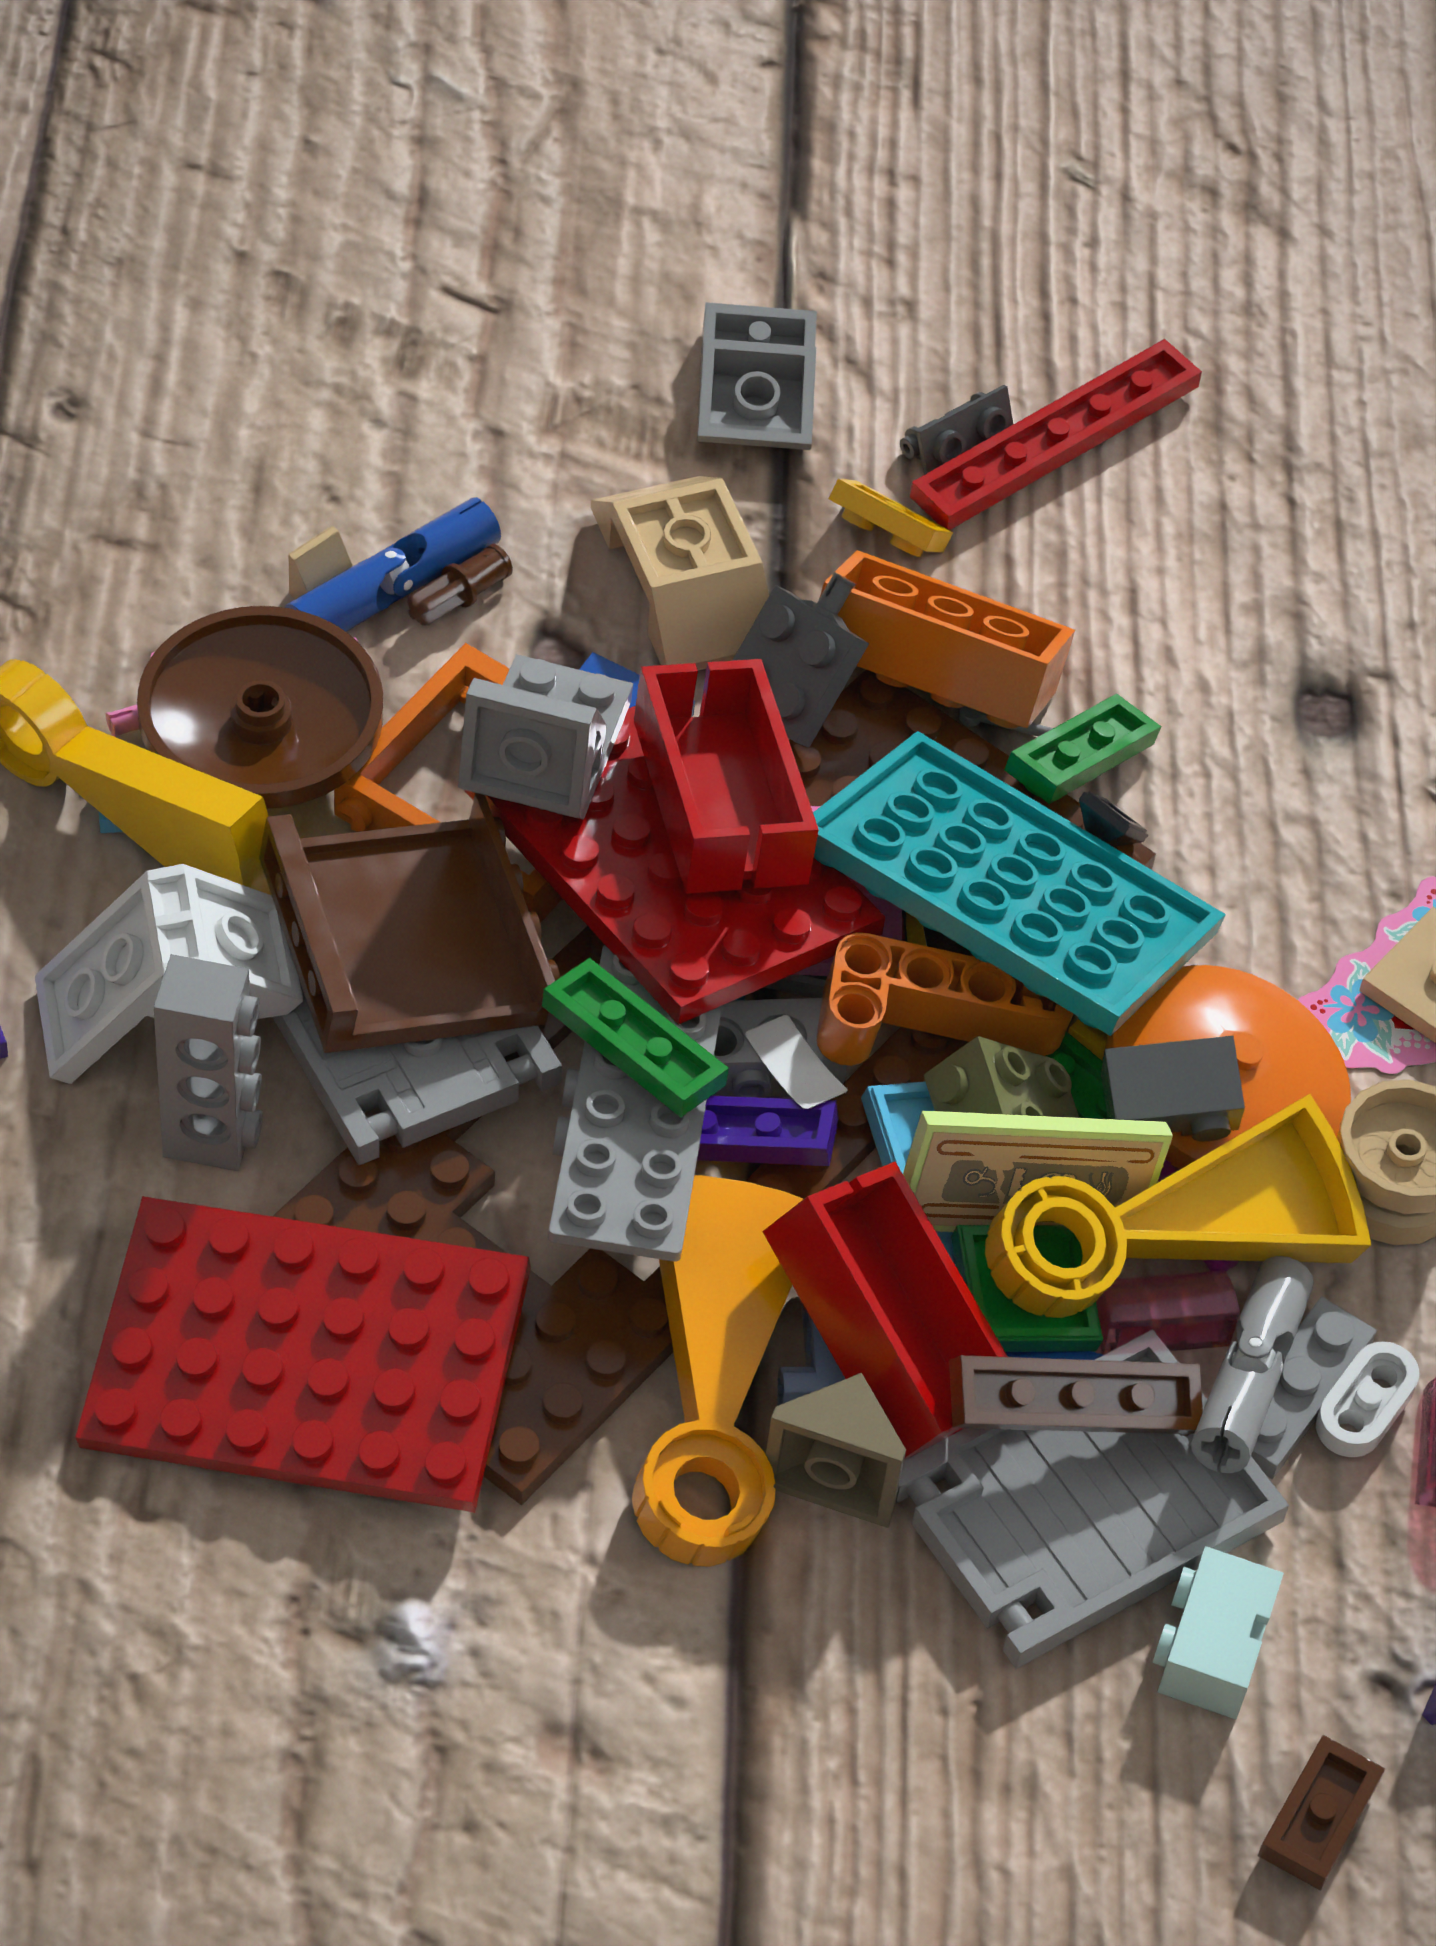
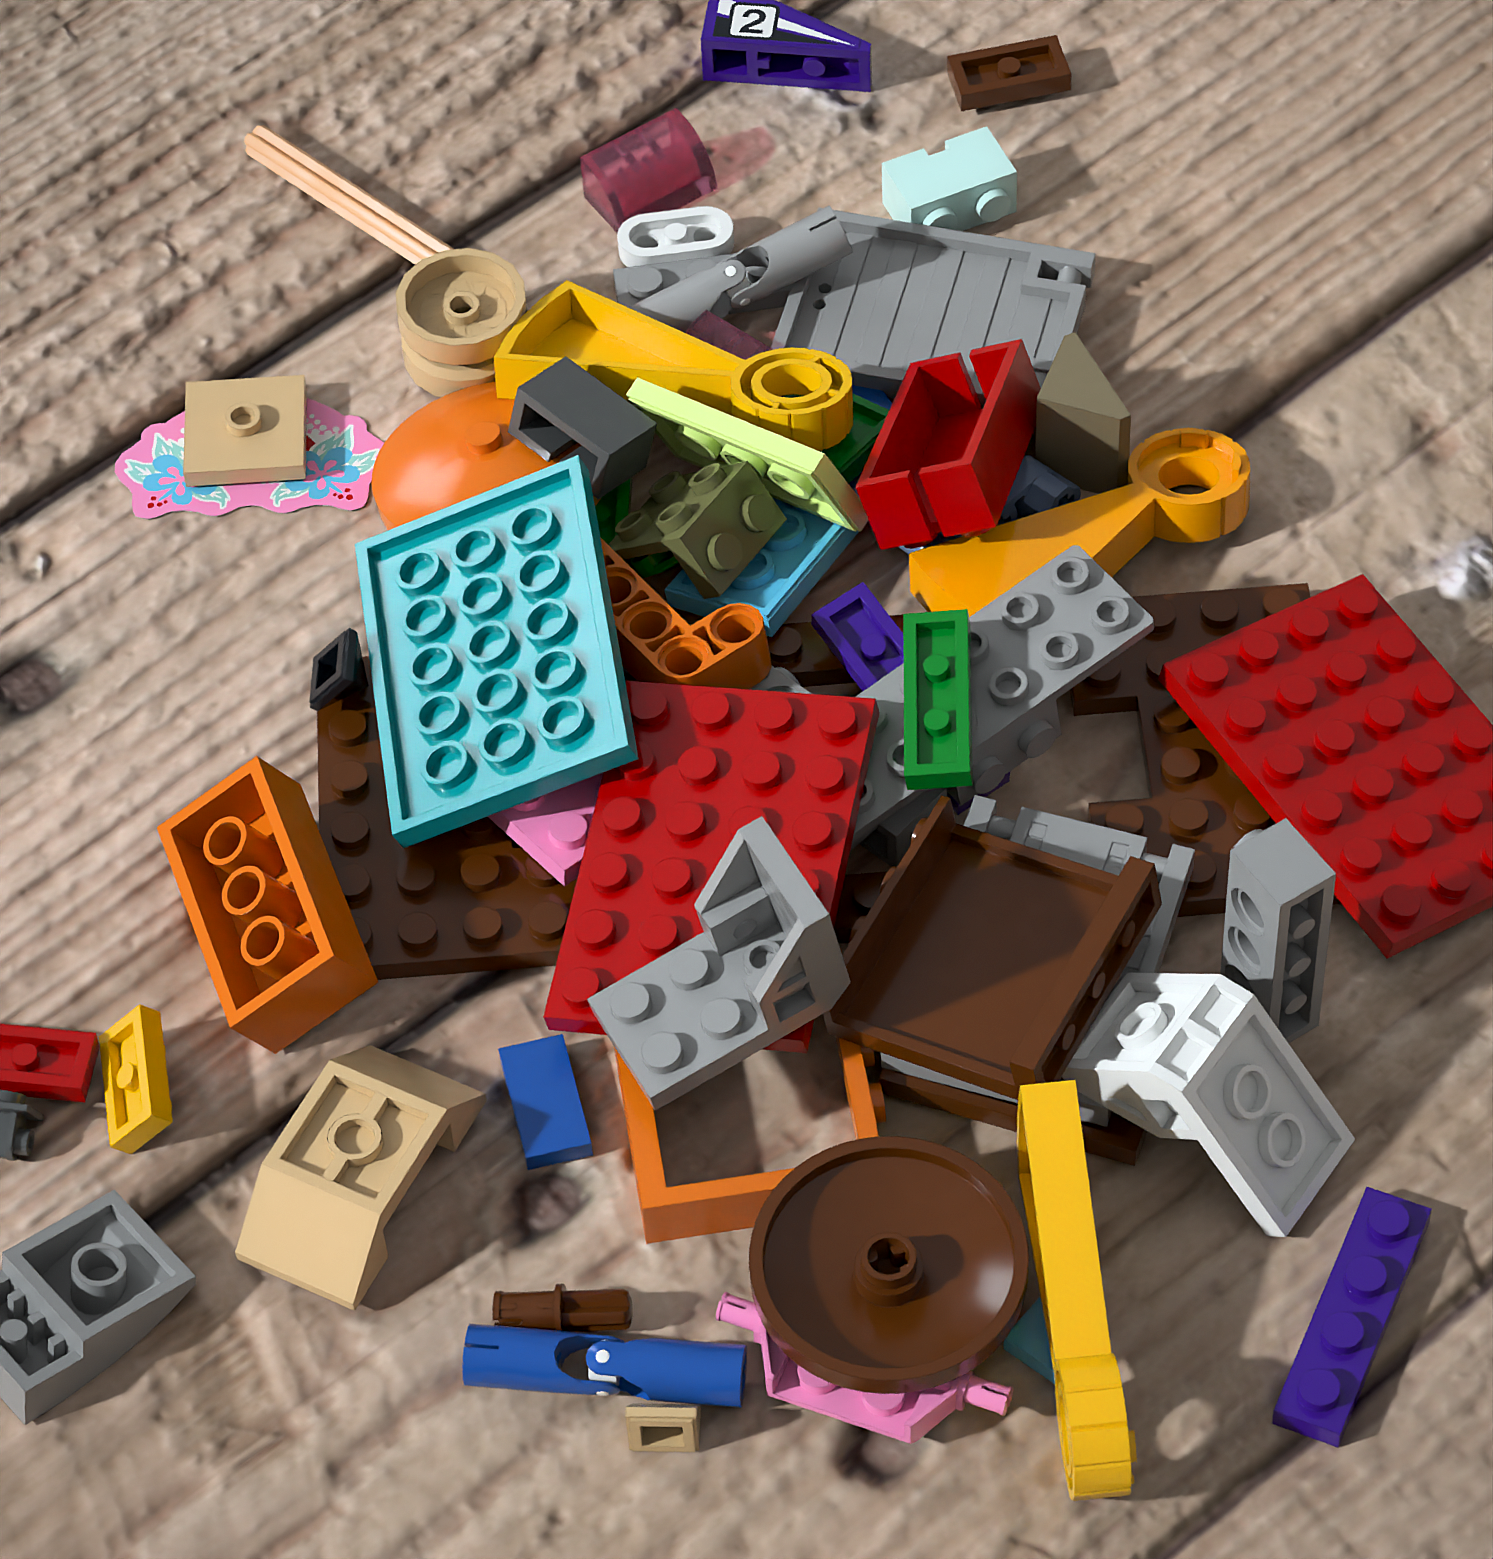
camera: 125 degrees left, 0 degrees up
red piece [634,659,819,894] -> none
dark grey plate [732,572,869,748] -> none
white sticker [745,1015,848,1109] -> none
plate [949,1355,1203,1435] -> none
green plate [1004,693,1162,804] -> none

